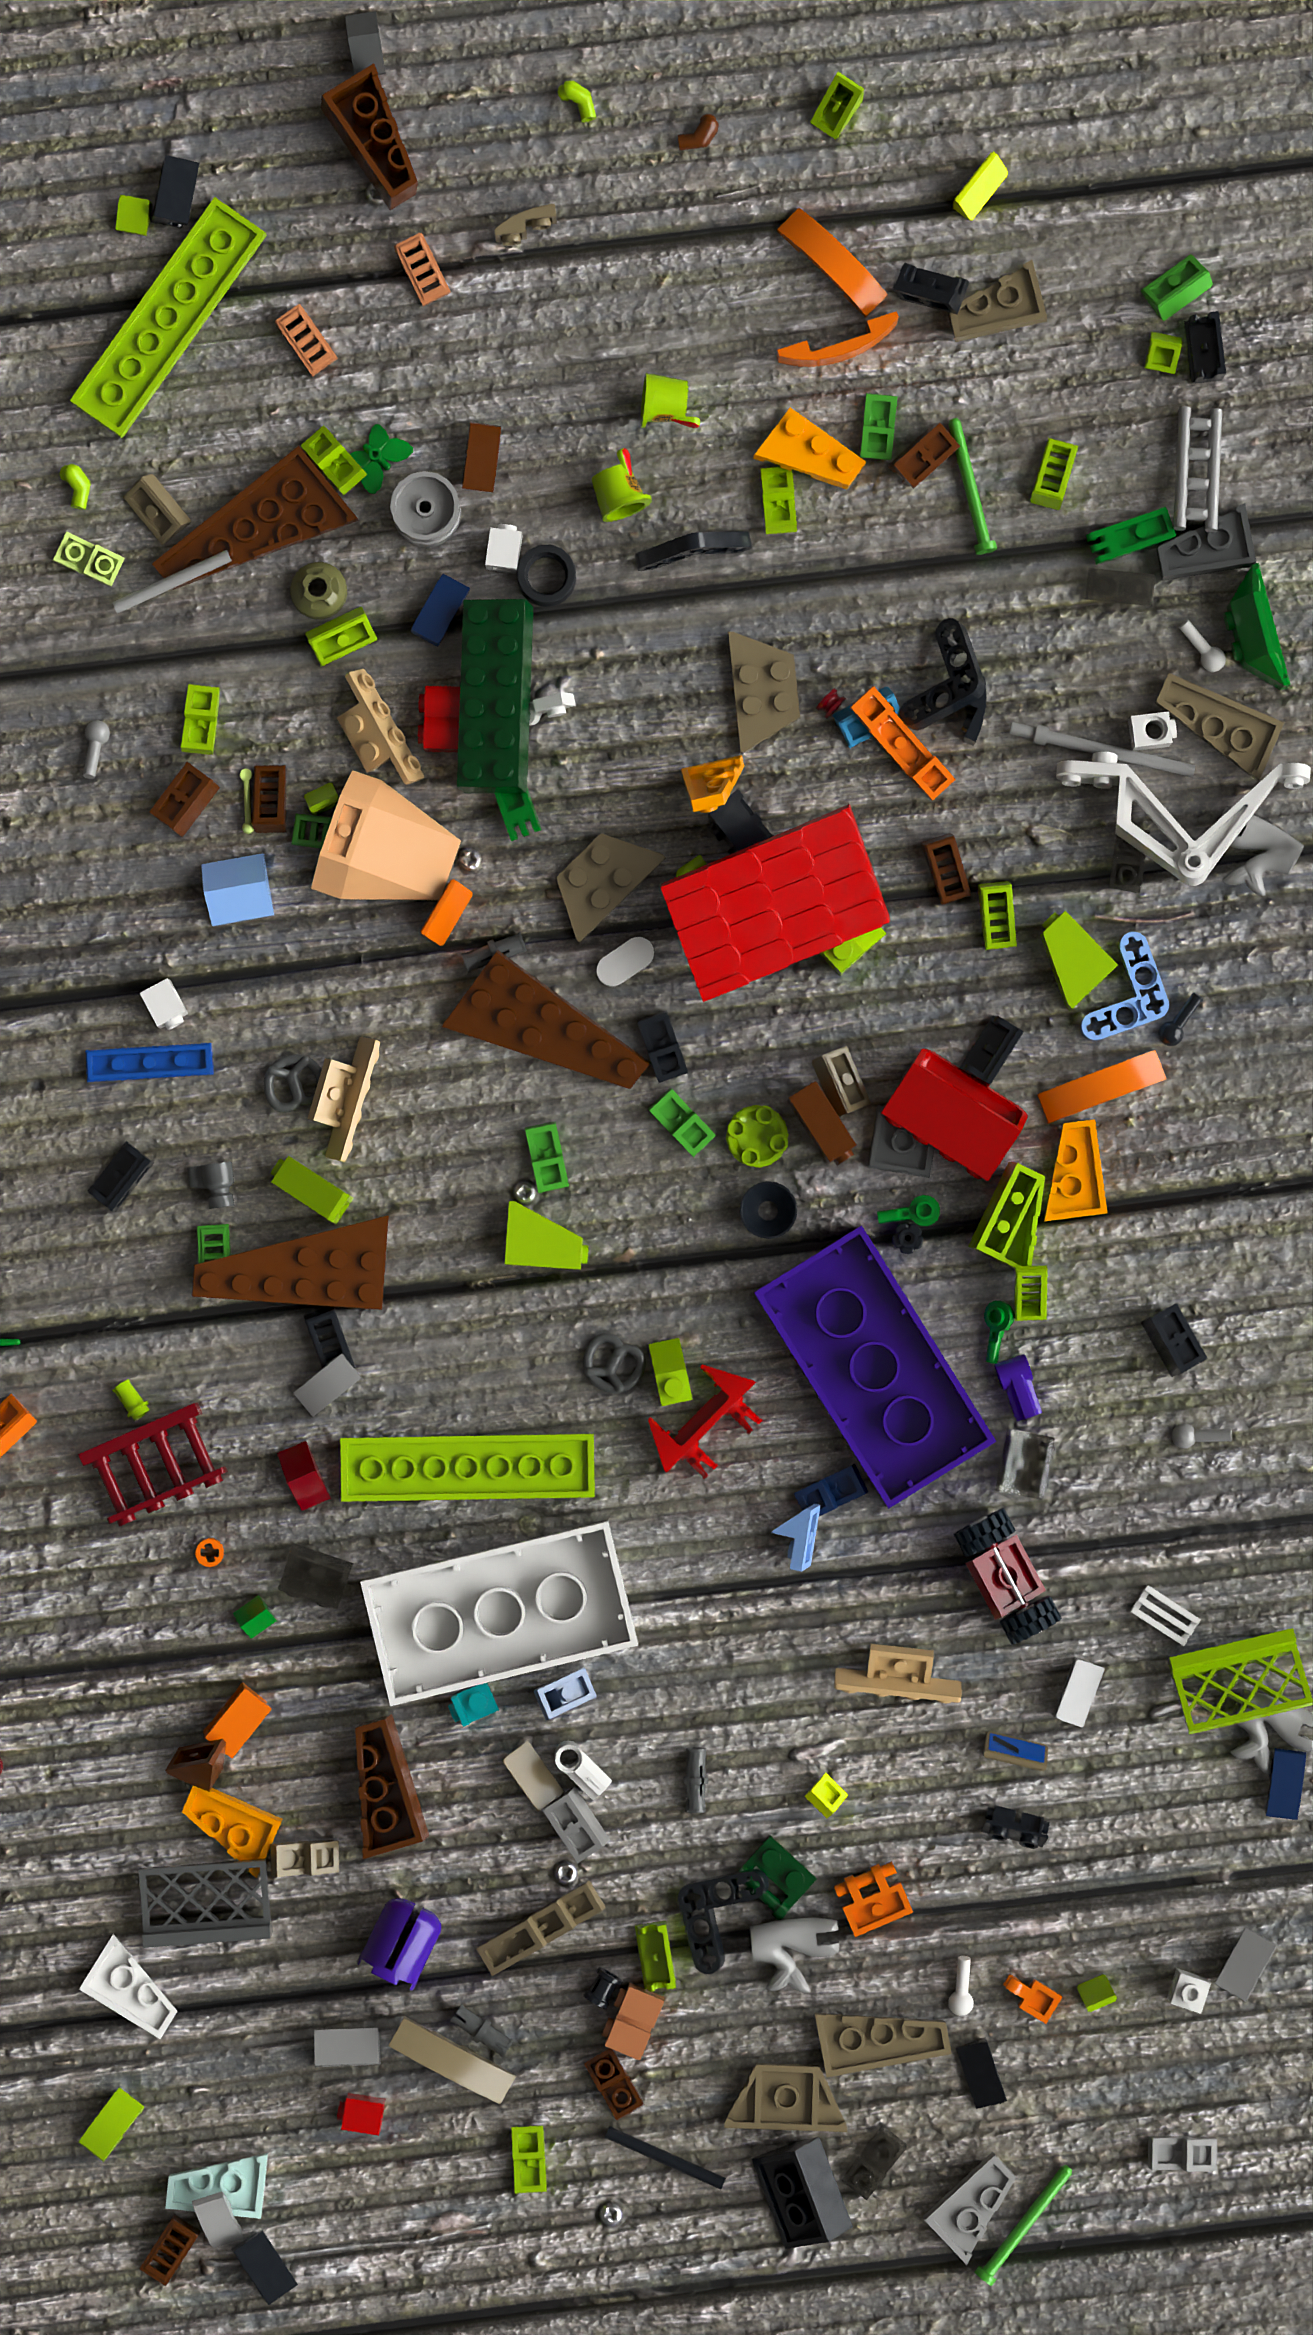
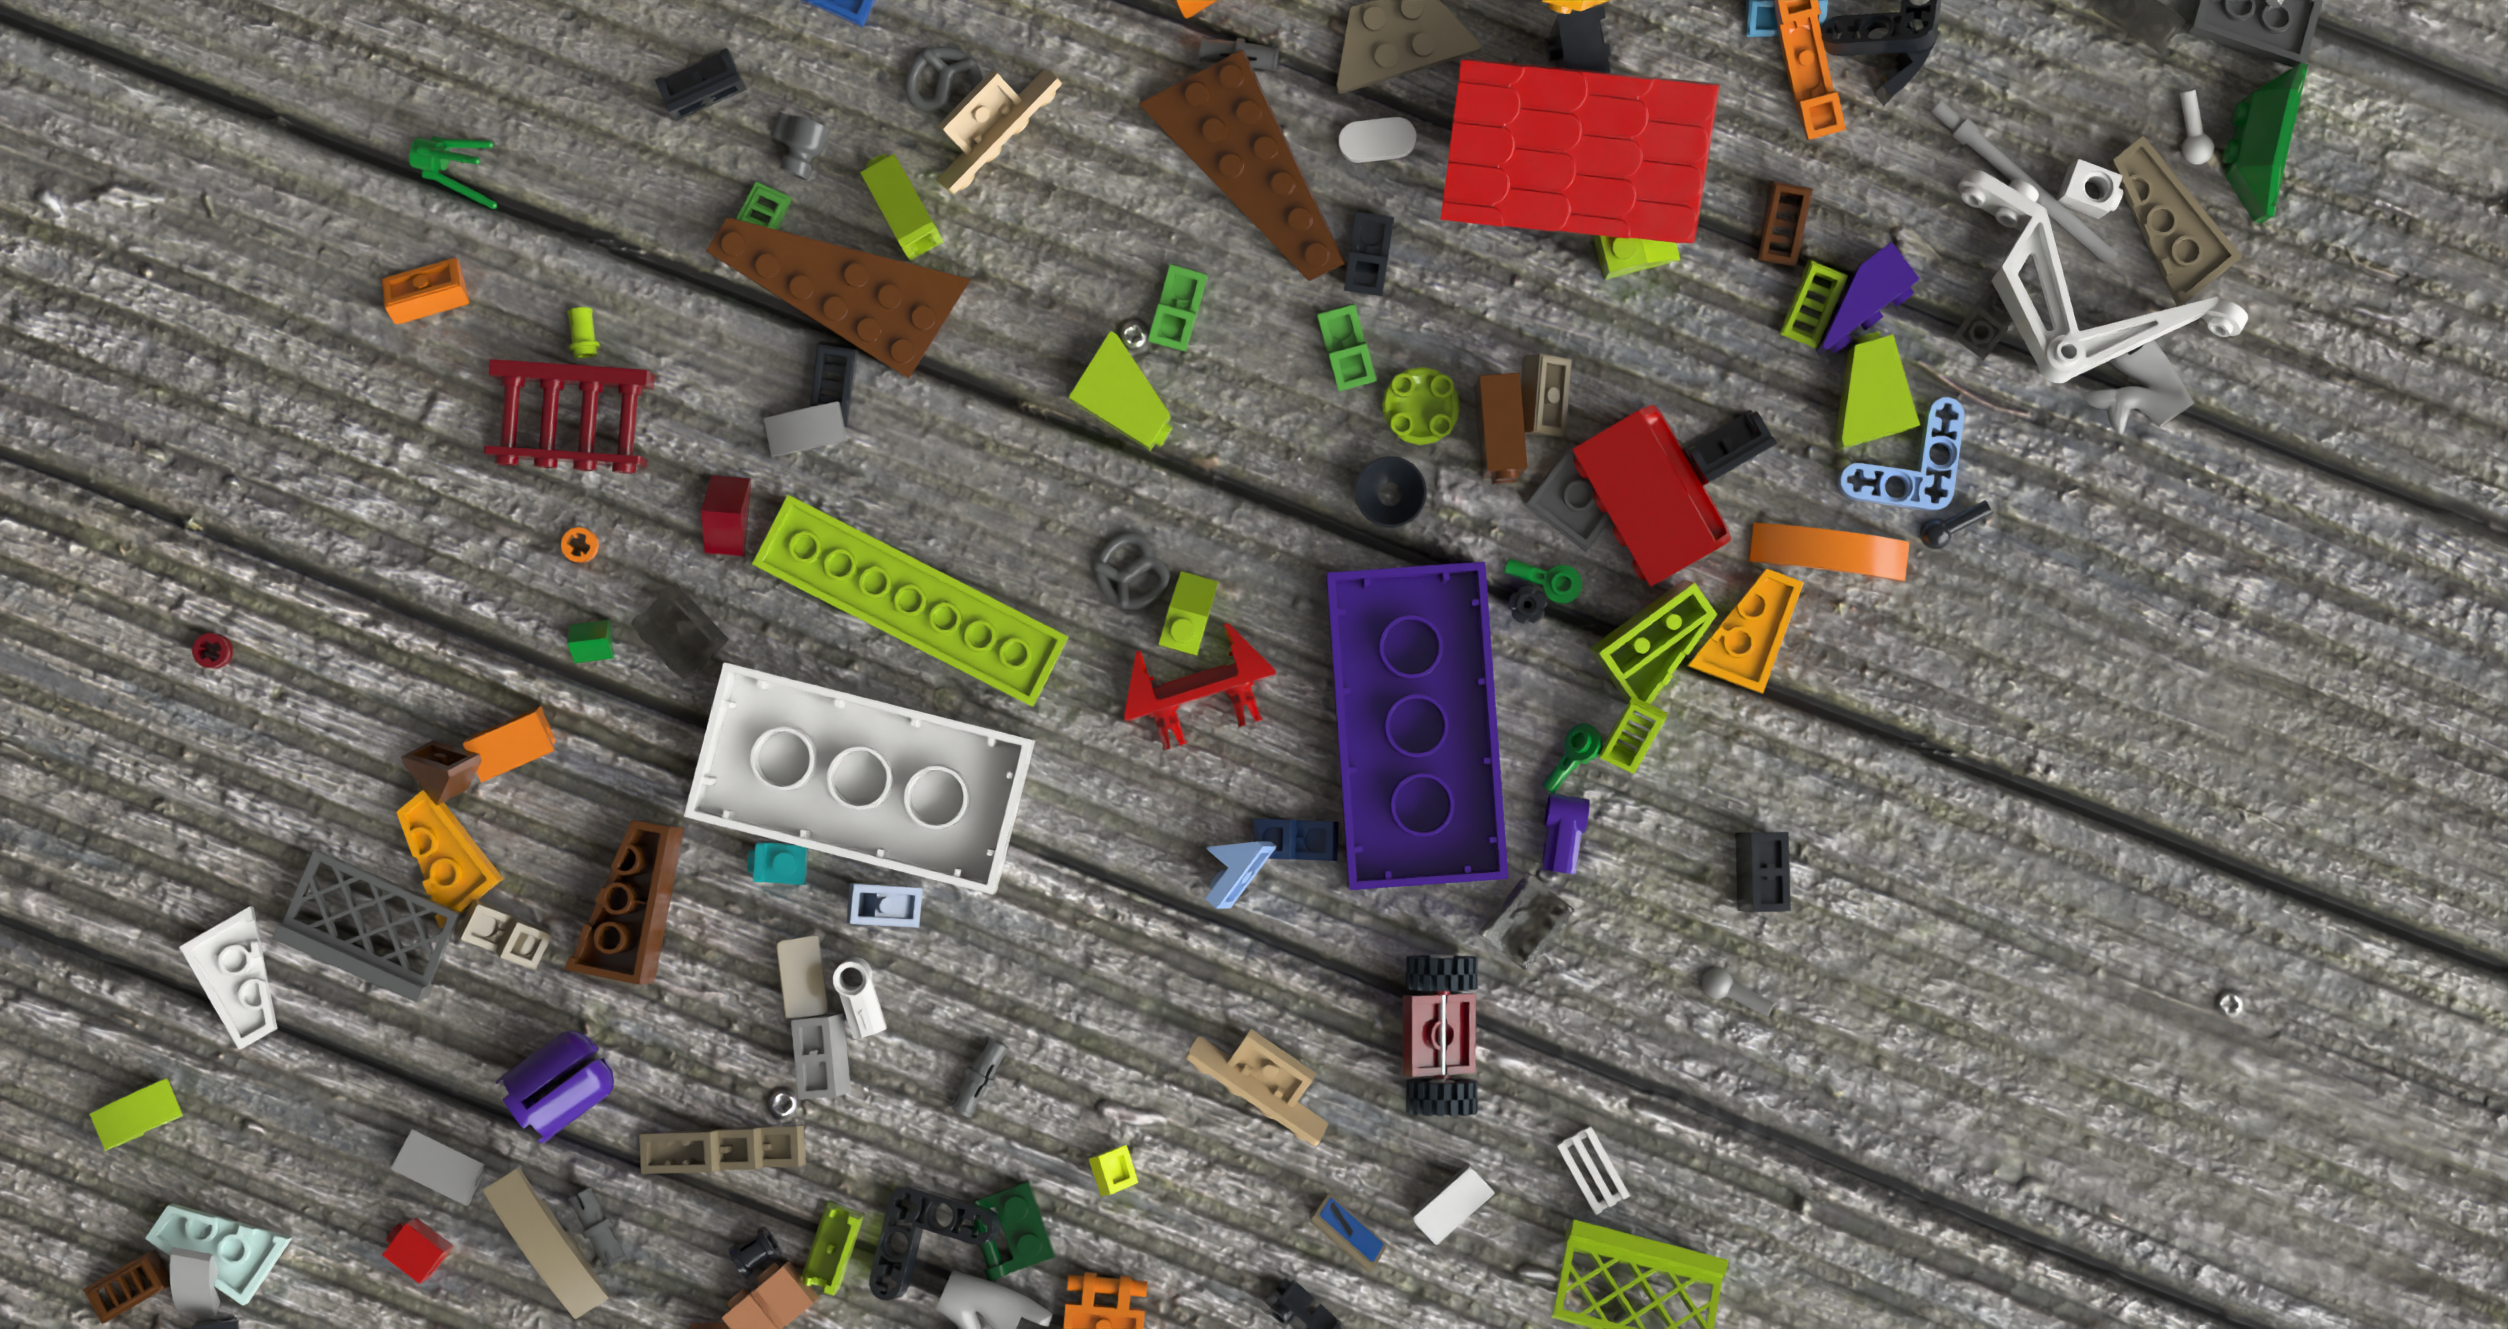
camera: 25 degrees right, 0 degrees up
none -> dark purple slope [1816,242,1920,355]

